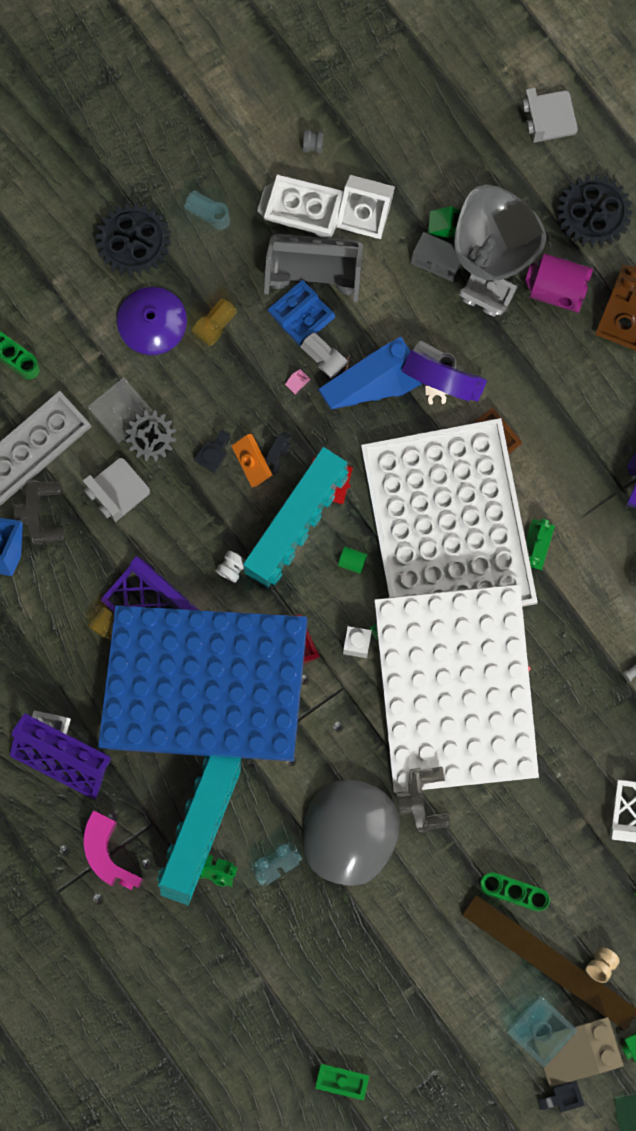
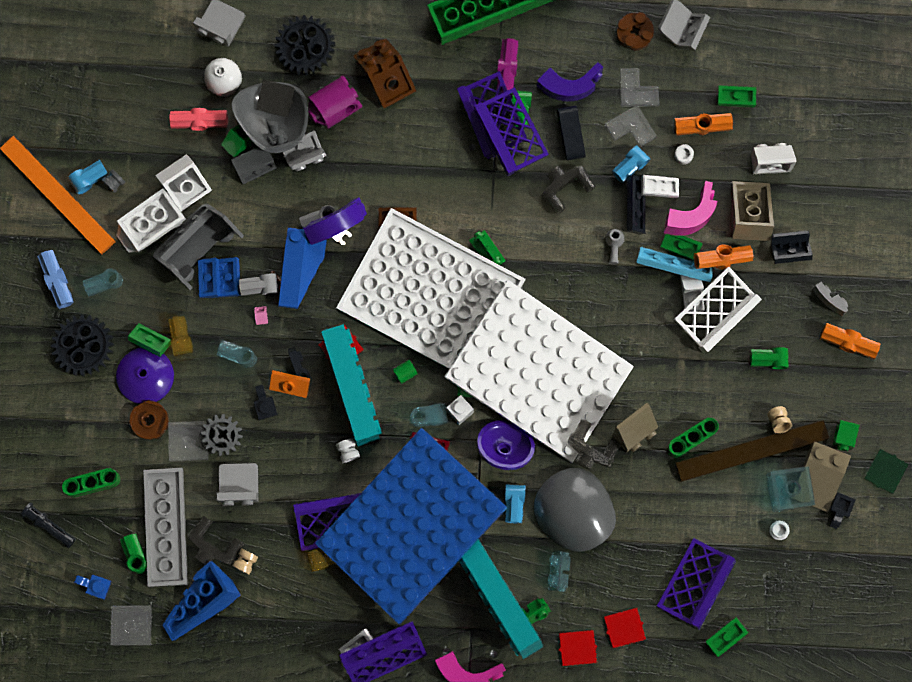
camera: 50 degrees left, 0 degrees up
none -> orange tile [0,136,115,255]
none -> medium blue piece [37,250,74,309]
none -> dark azure piece [68,160,109,195]
none -> green plate [128,323,171,357]
none -> reddish brown plate [129,401,169,440]
none -> coral piece [170,108,228,131]
none -> white cylinder [204,58,242,97]
none -> clear light blue piece [217,340,257,368]
none -> tan wheel [232,549,258,575]
none -> clear light blue piece [410,403,448,427]
none -> dark purple dish [477,420,535,470]
none -> dark azure piece [505,484,525,524]
none -> red piece [559,630,597,666]
none -> red piece [604,608,646,648]
none -> dark tan slope [612,403,658,453]
none -> dark purple fence [657,538,736,630]
none -> white plate [770,521,789,540]

